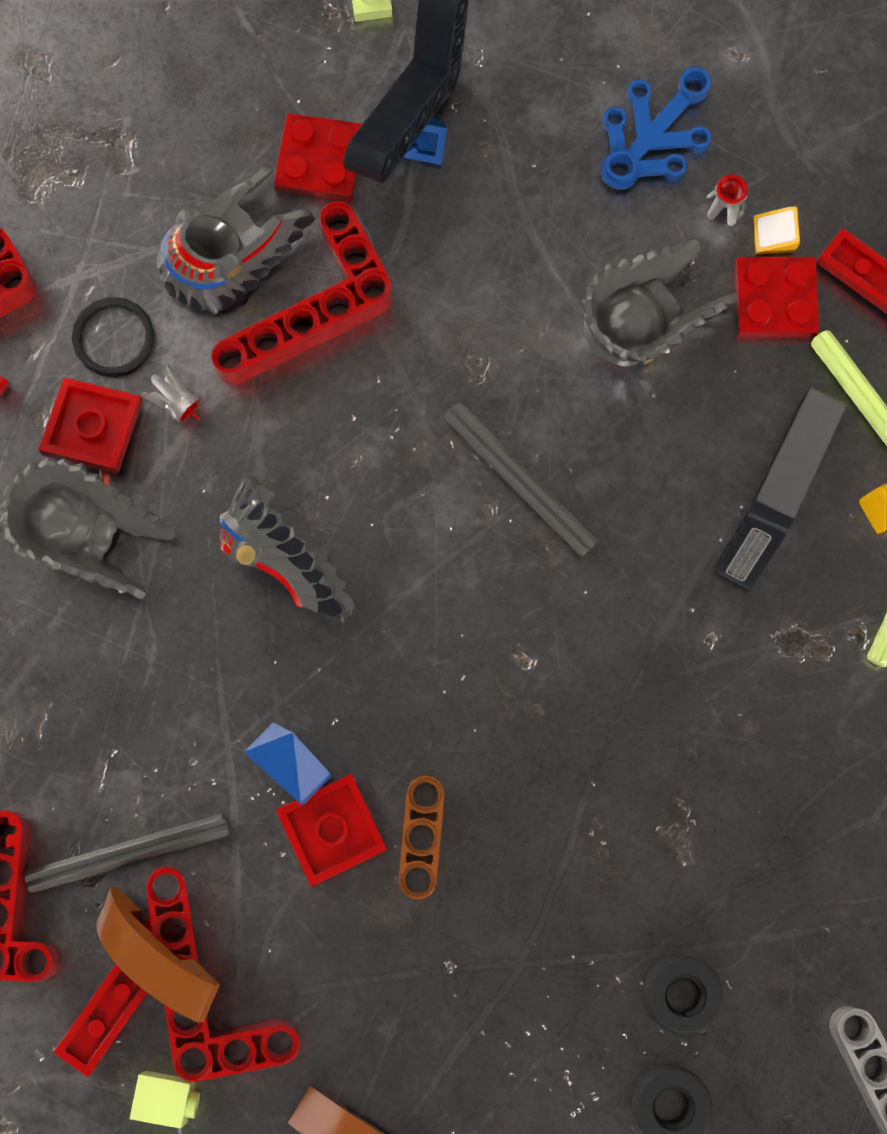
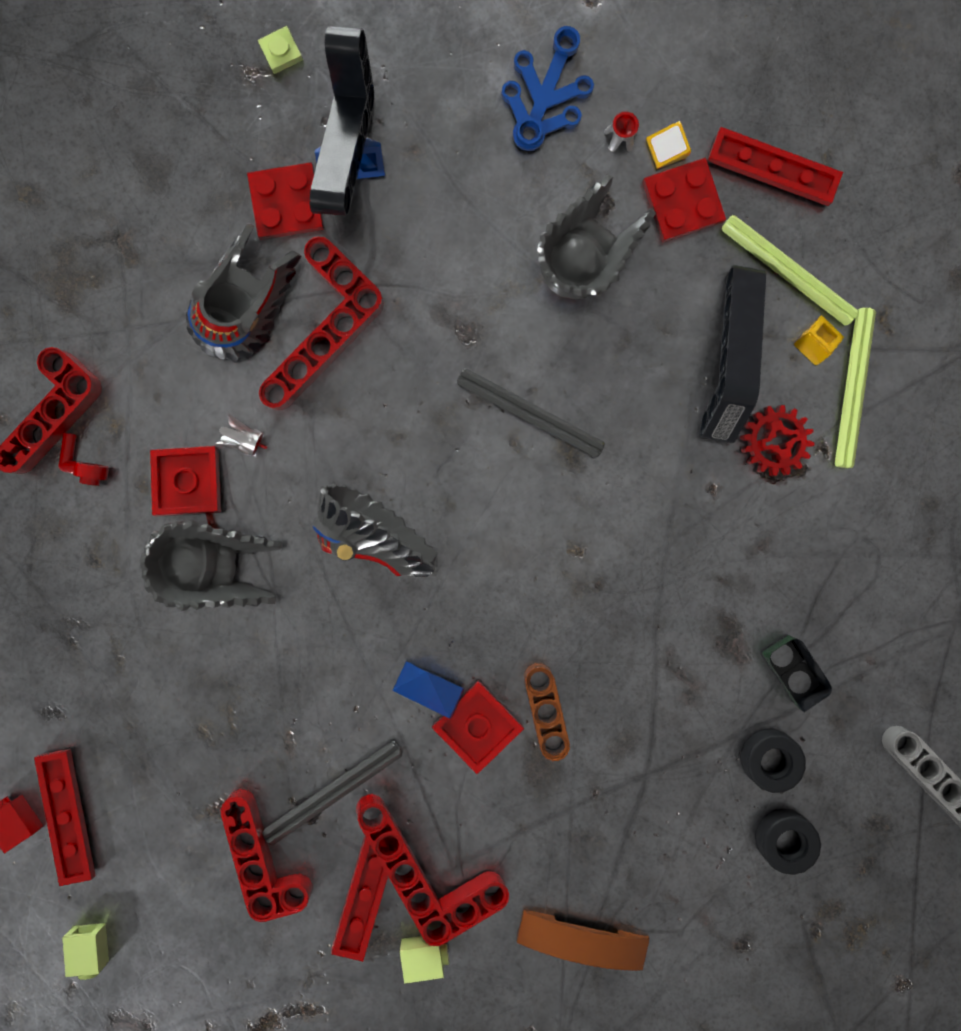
camera: 20 degrees left, 10 degrees up
black piece [72,297,154,375] -> none
dark orange slope [96,887,220,1023] -> none
none -> red gear [740,405,814,476]
none -> black piece [761,635,832,712]

